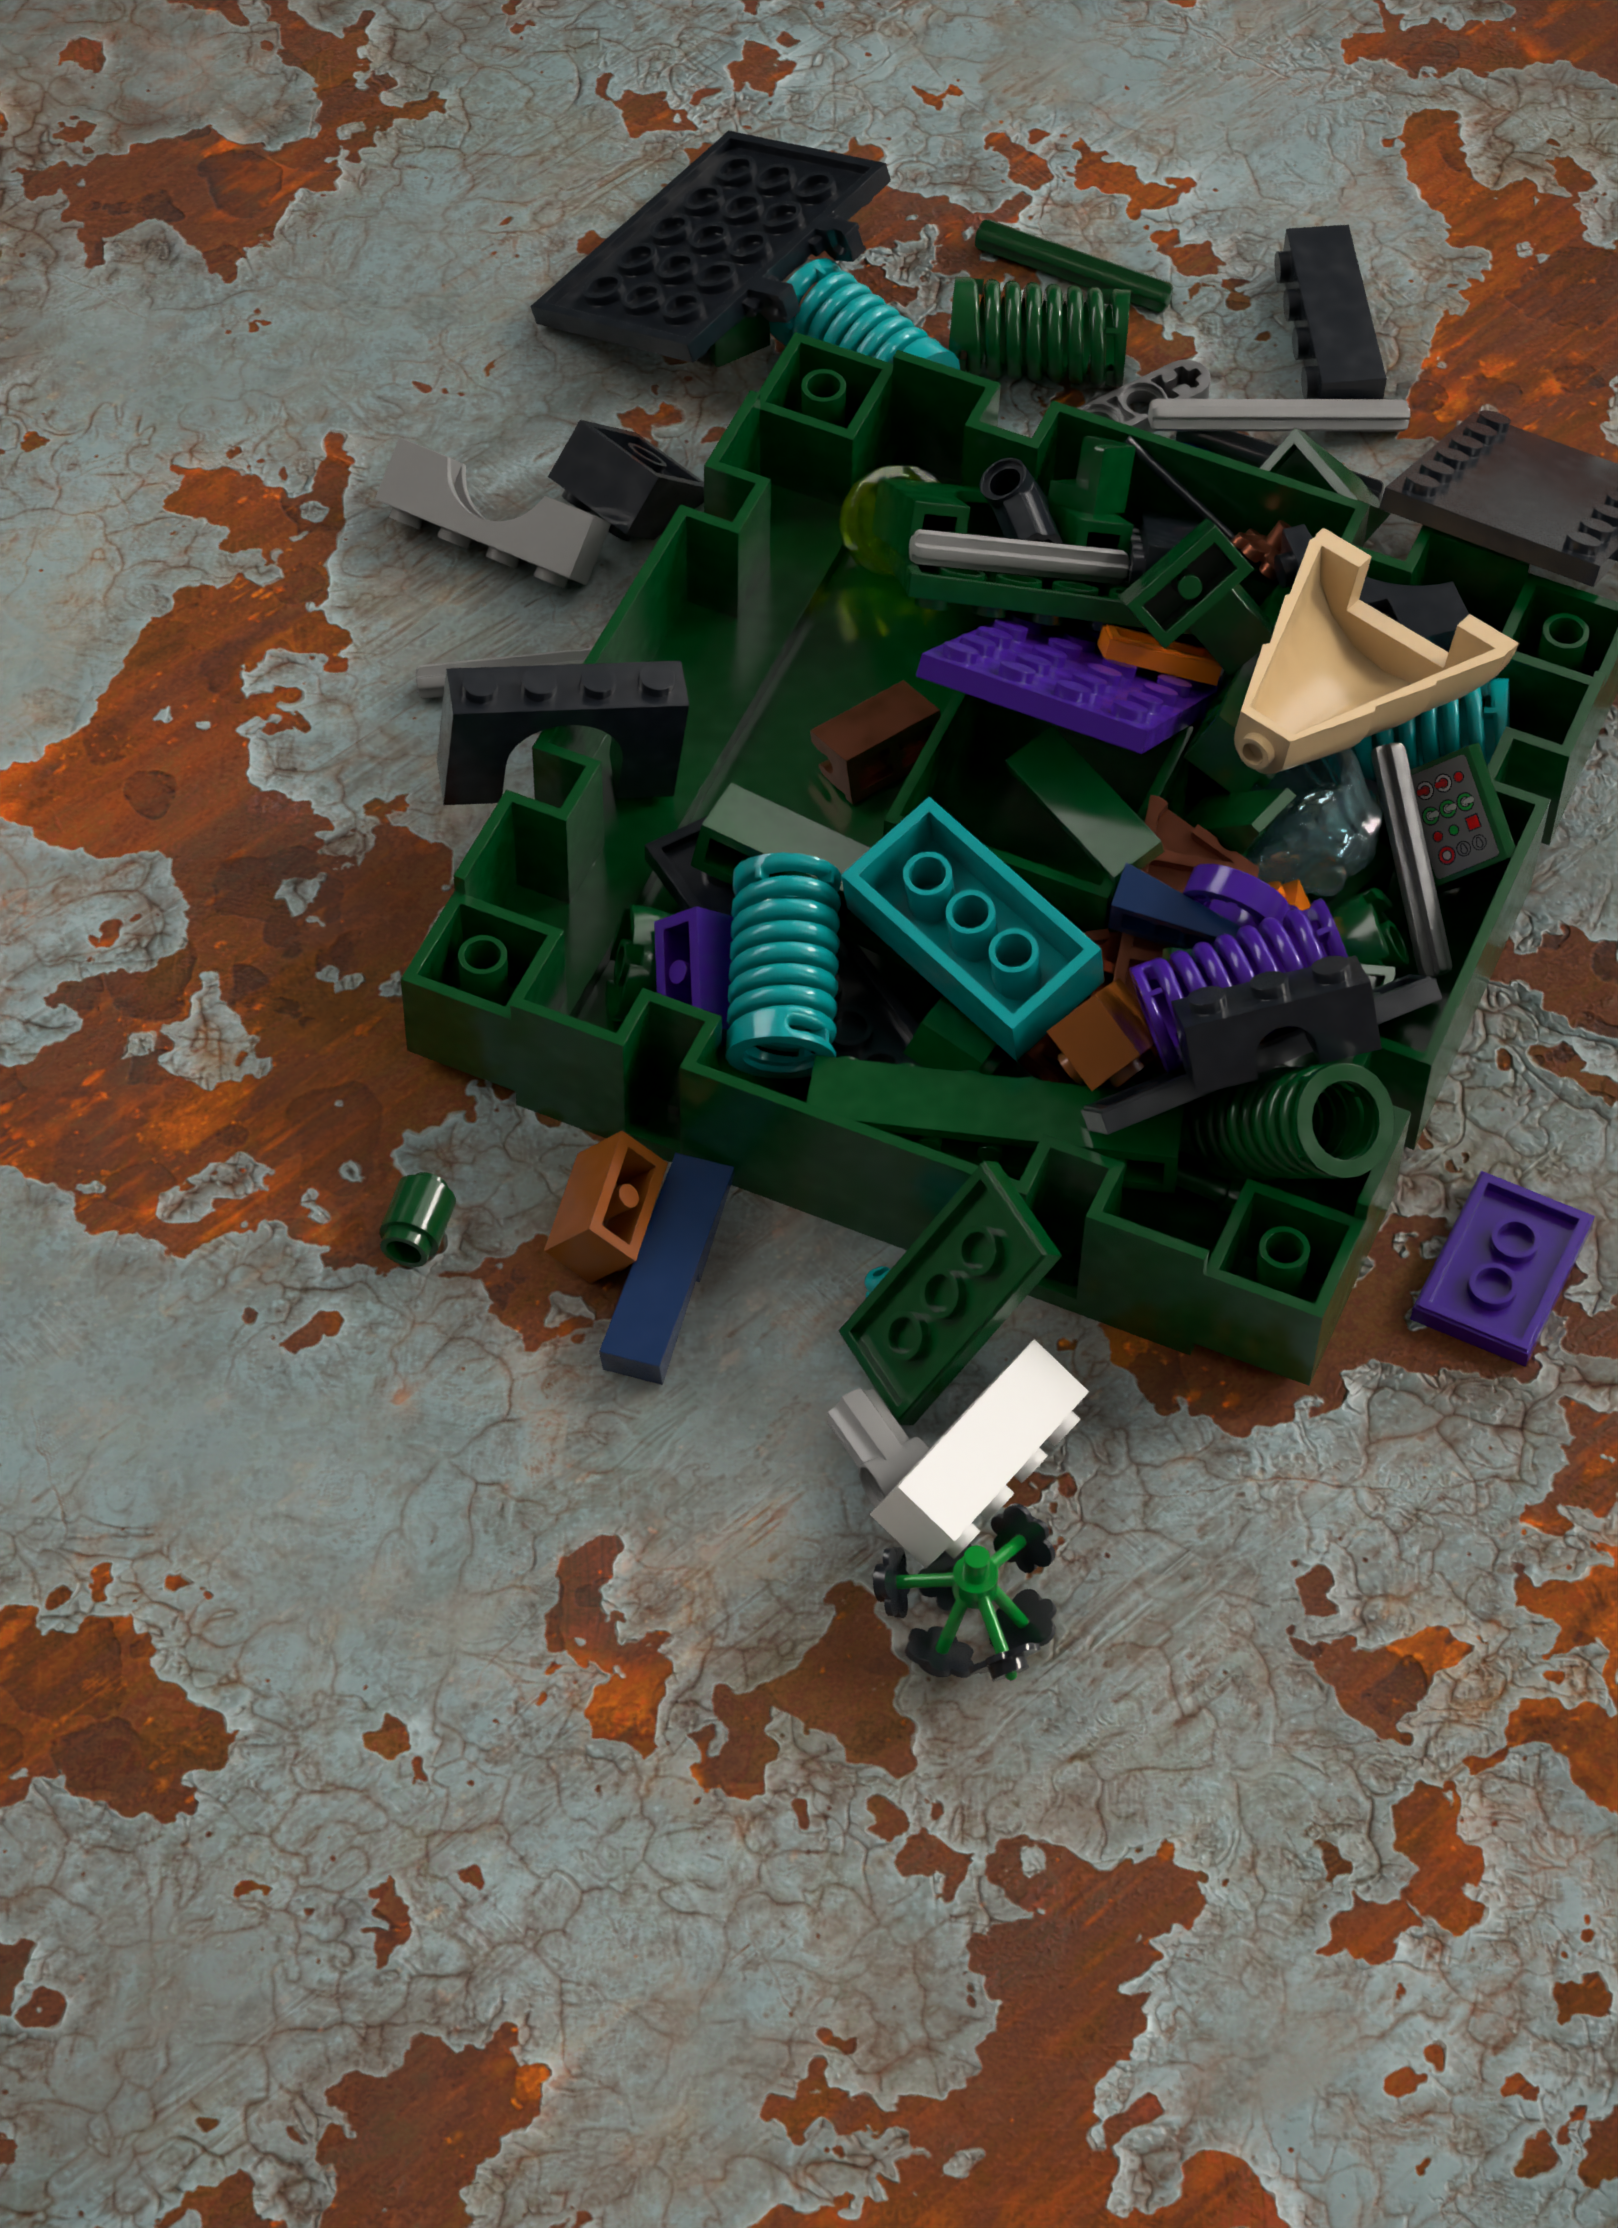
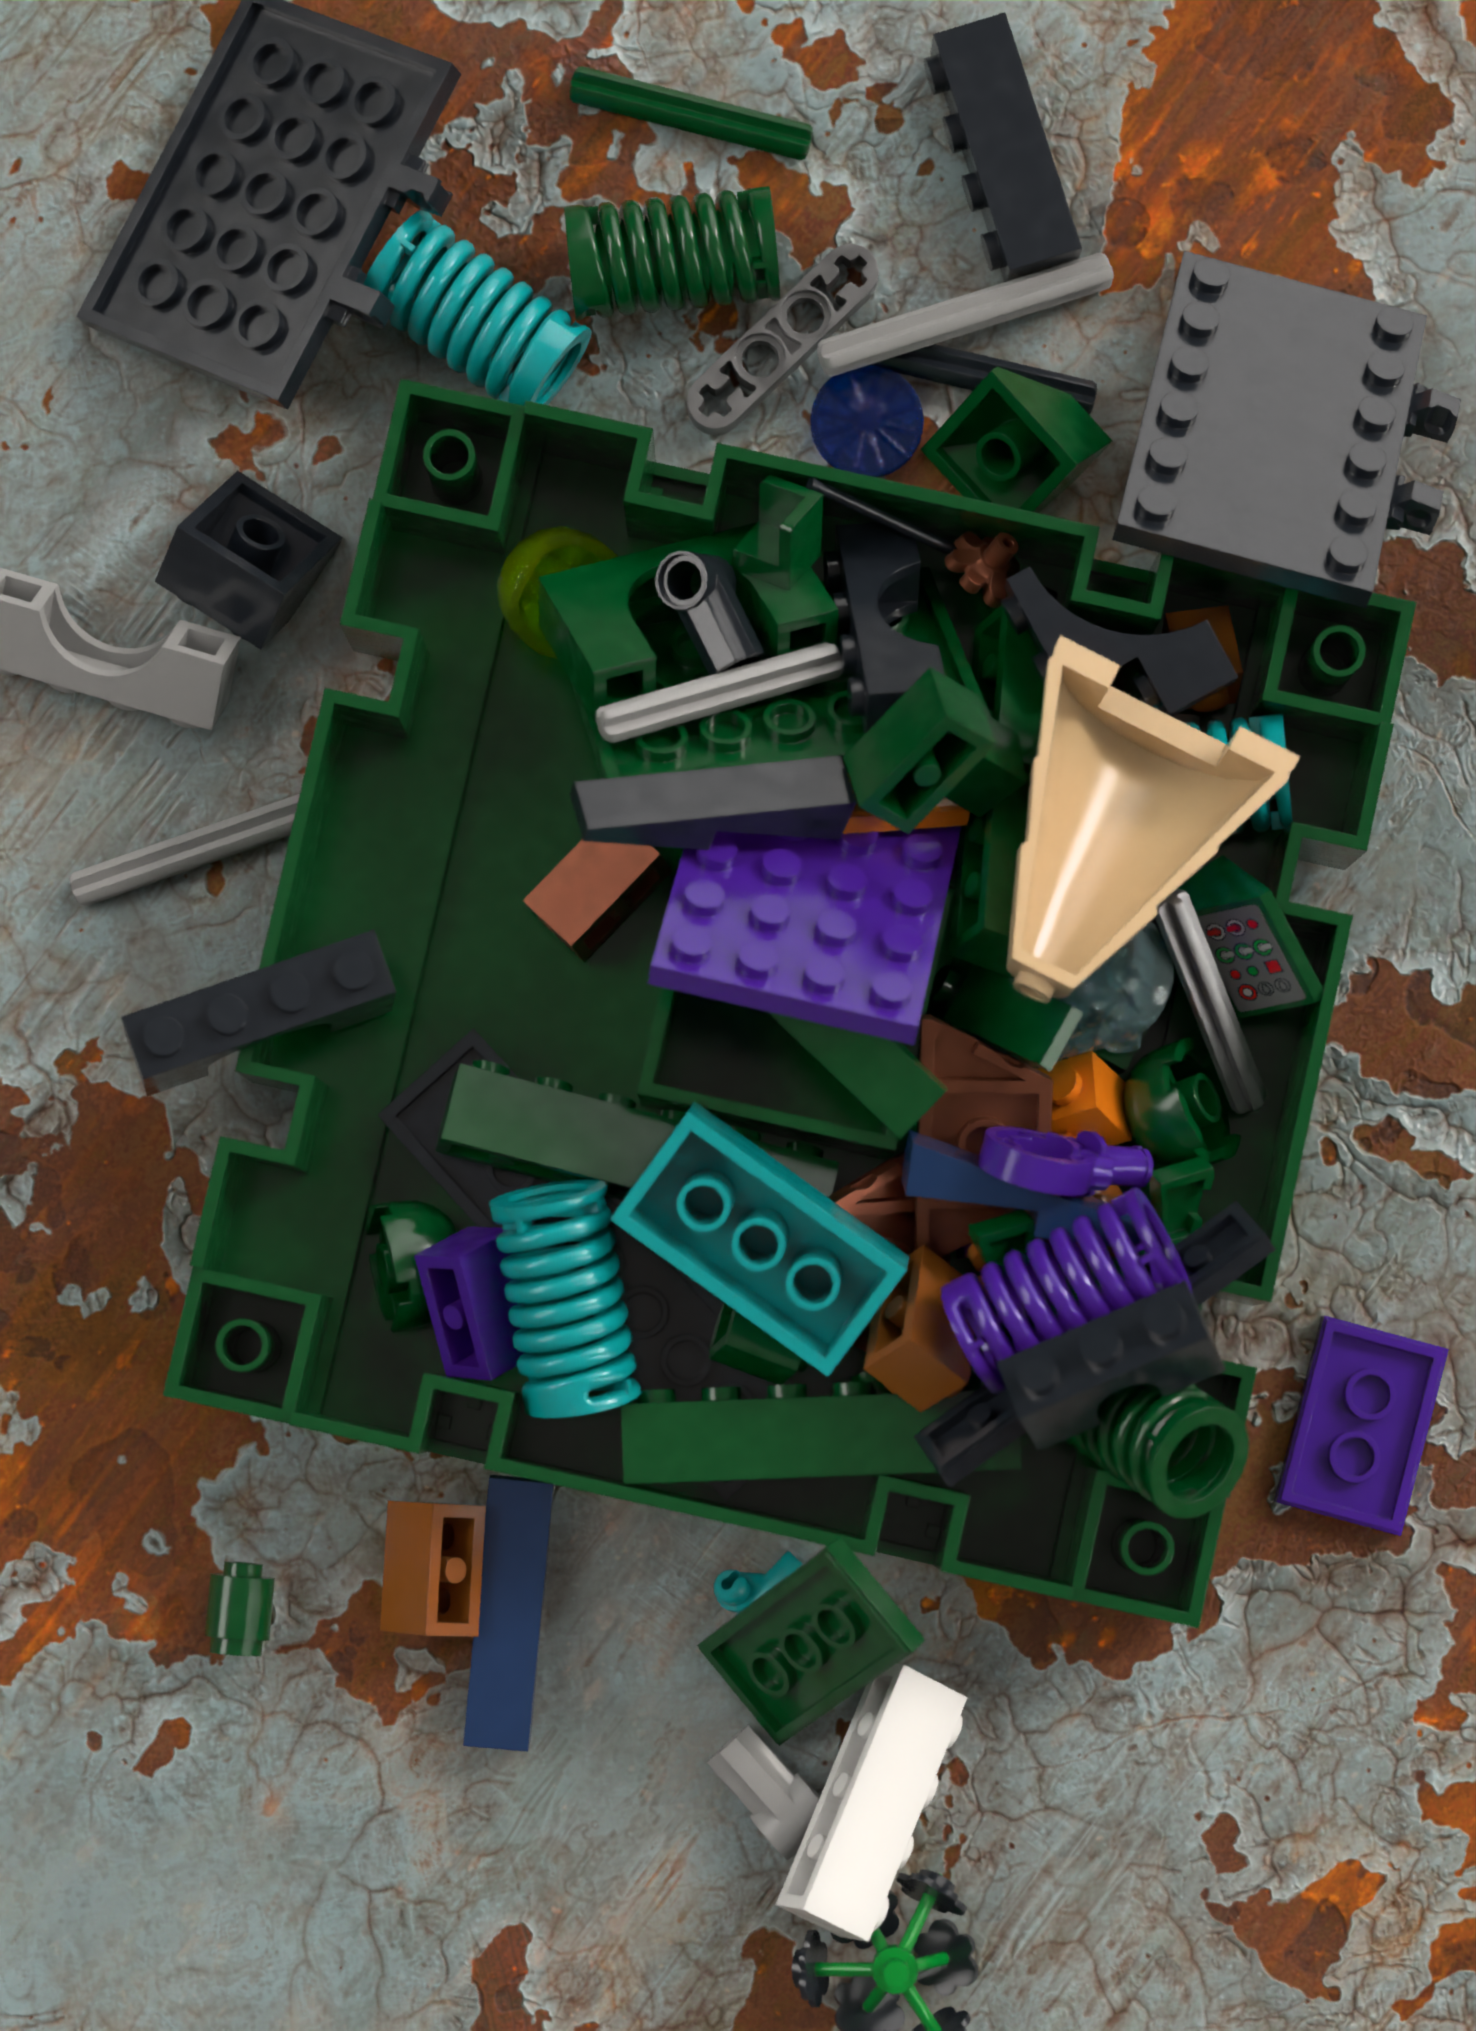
camera: 10 degrees left, 30 degrees up
none -> black slope [570,756,857,850]

